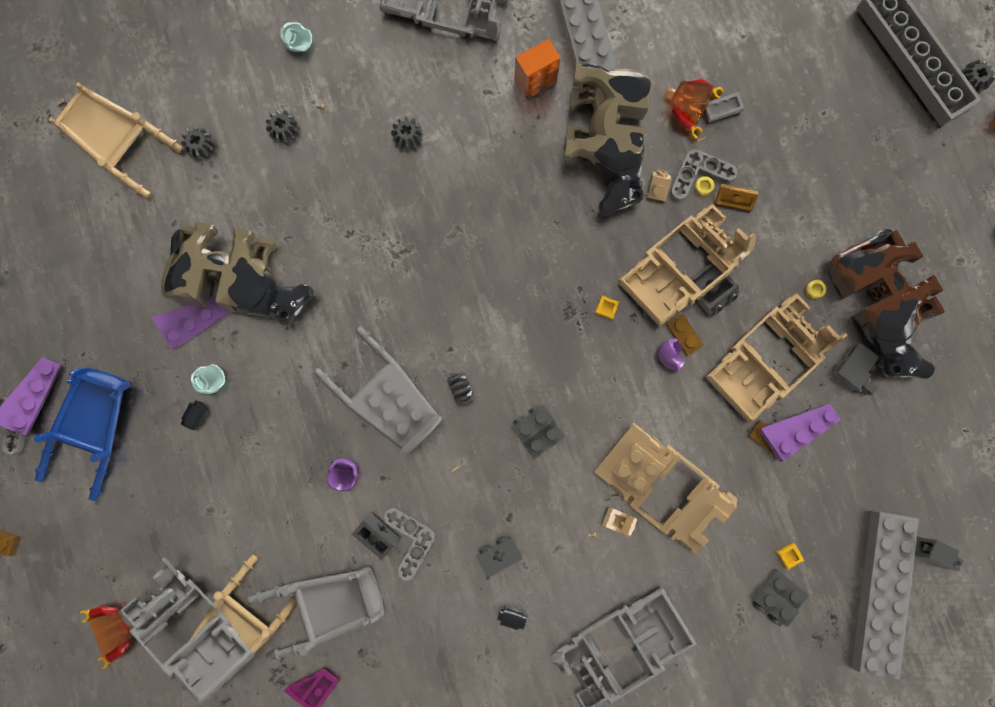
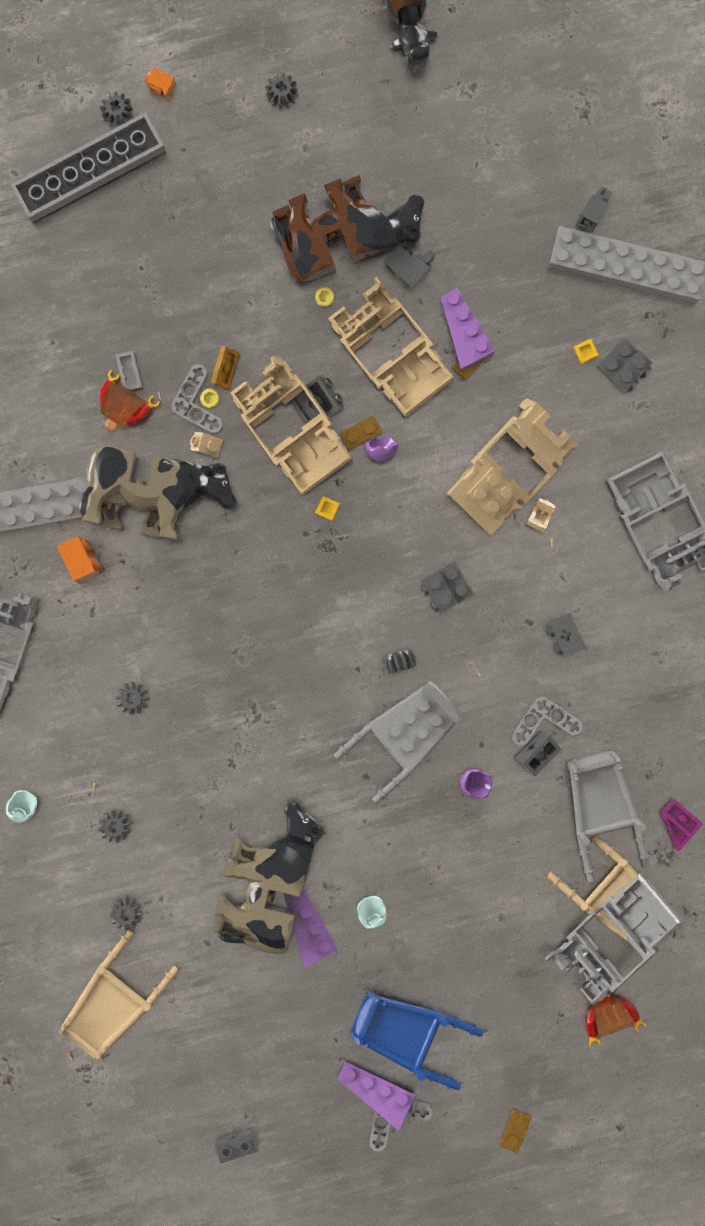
camera: 85 degrees left, 5 degrees up
black brick [180,400,208,430] -> none
black brick [497,605,528,630] -> none

